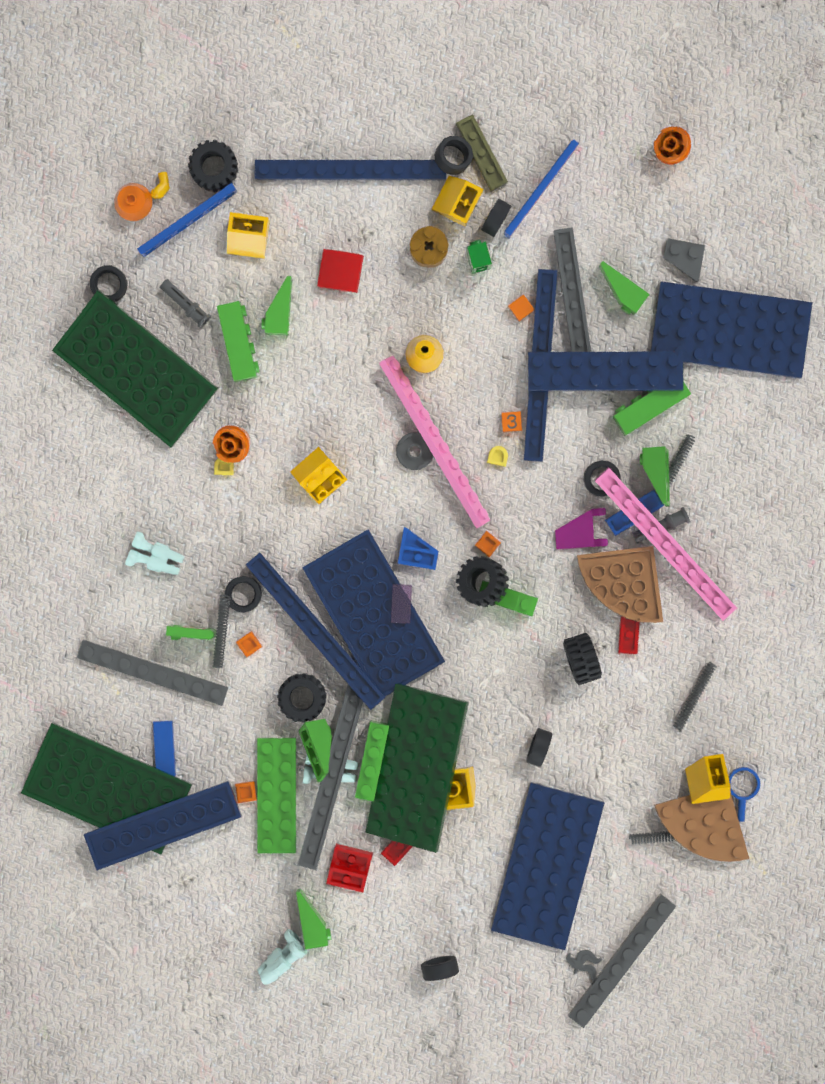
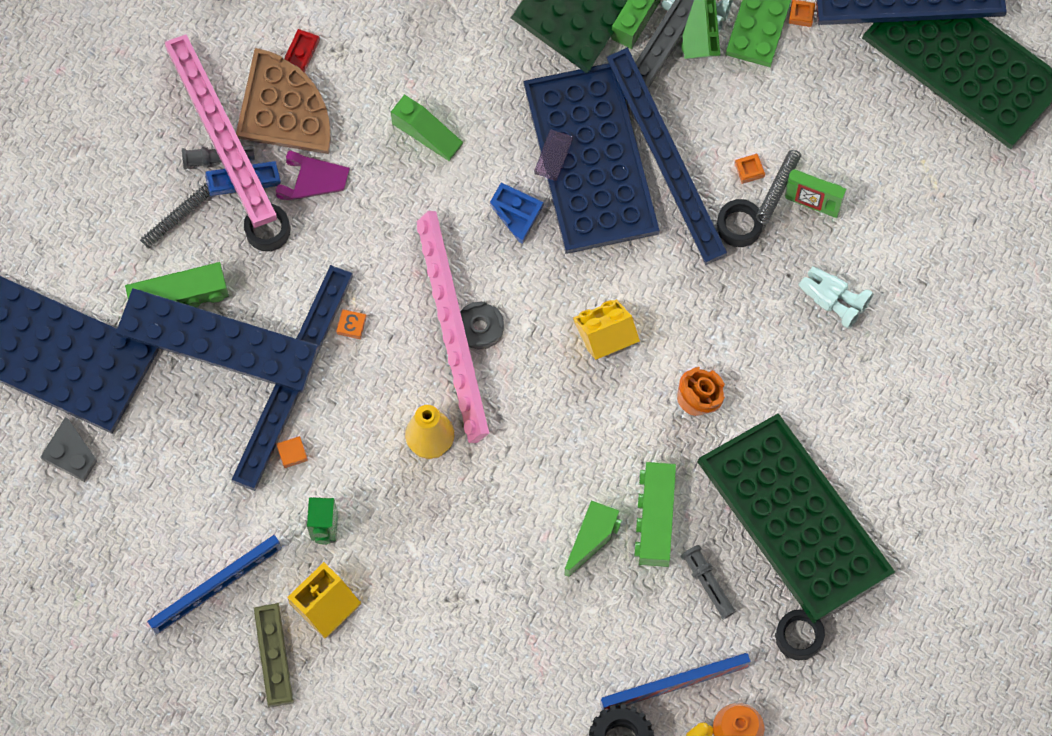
camera: 165 degrees left, 20 degrees down
dark grey plate [77,640,229,706] -> none
blue tile [153,720,176,776] -> none
light yellow tile [214,458,234,475] -> none
yellow slope [227,212,270,259] -> none
dark blue plate [255,160,446,180] -> none
black tyre [277,673,327,723] -> none
red slope [317,249,364,293] -> none
pearl gold brick [410,226,448,268] -> none
black tyre [434,136,473,175] -> none
black tyre [456,556,509,607] -> none
orange tile [474,531,501,557] -> none
black tyre [481,198,512,237] -> none
light yellow tile [487,446,508,467] -> none
dark grey plate [553,227,591,352] -> none
black tyre [563,633,602,685] -> none
bright green slope [599,261,650,315] -> none
bright green slope [639,446,670,507] -> none
orange cone [654,126,691,165] -> none

